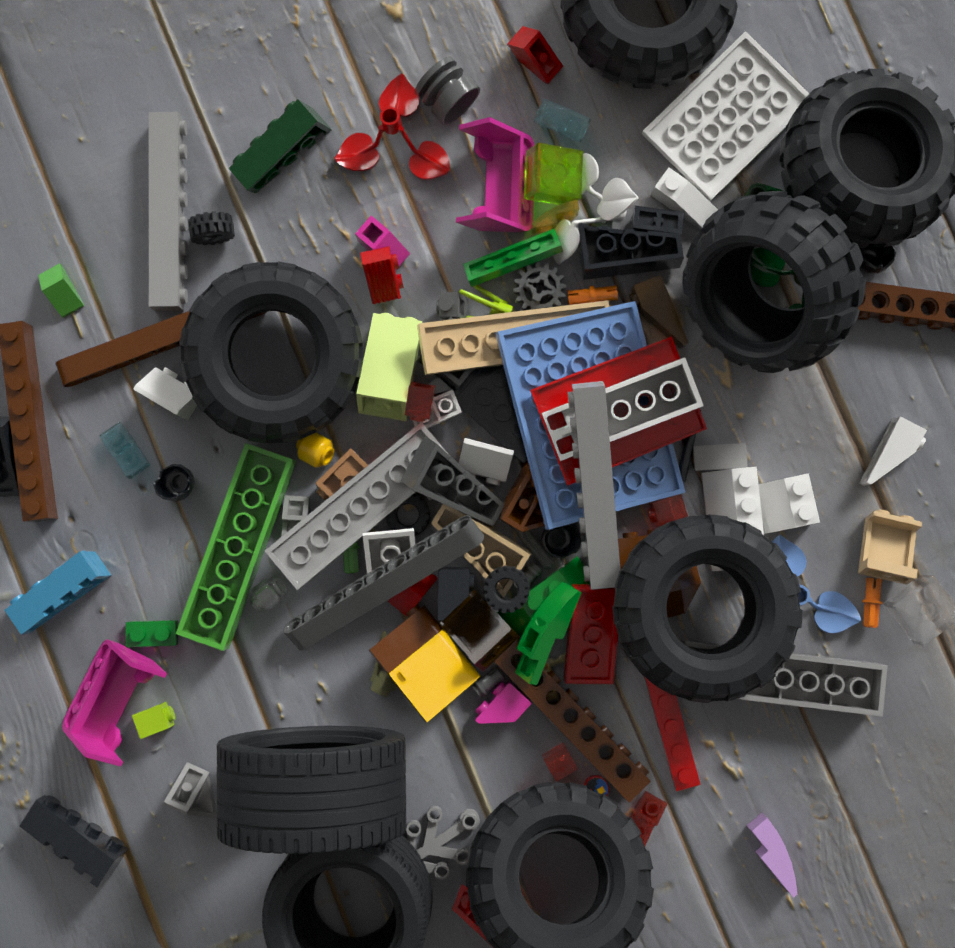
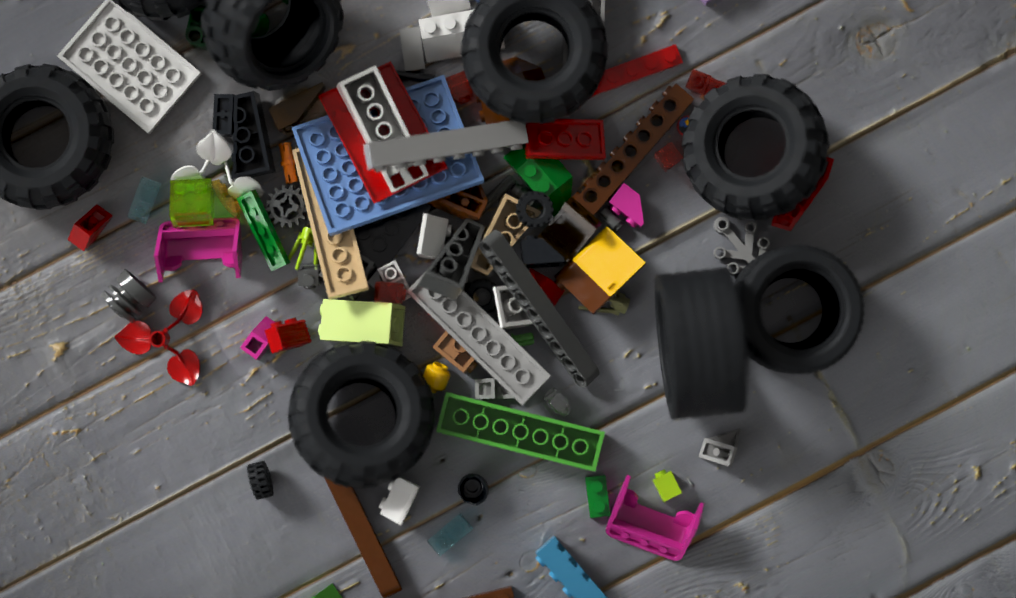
camera: 90 degrees left, 0 degrees up
black wedge [20,795,128,888] -> none
light grey brick [149,112,188,311] -> none
dark green wedge [228,99,332,193] -> none
green slope [515,582,582,685] -> none
black hair [541,524,582,559] -> none
white slope [651,168,718,230] -> none

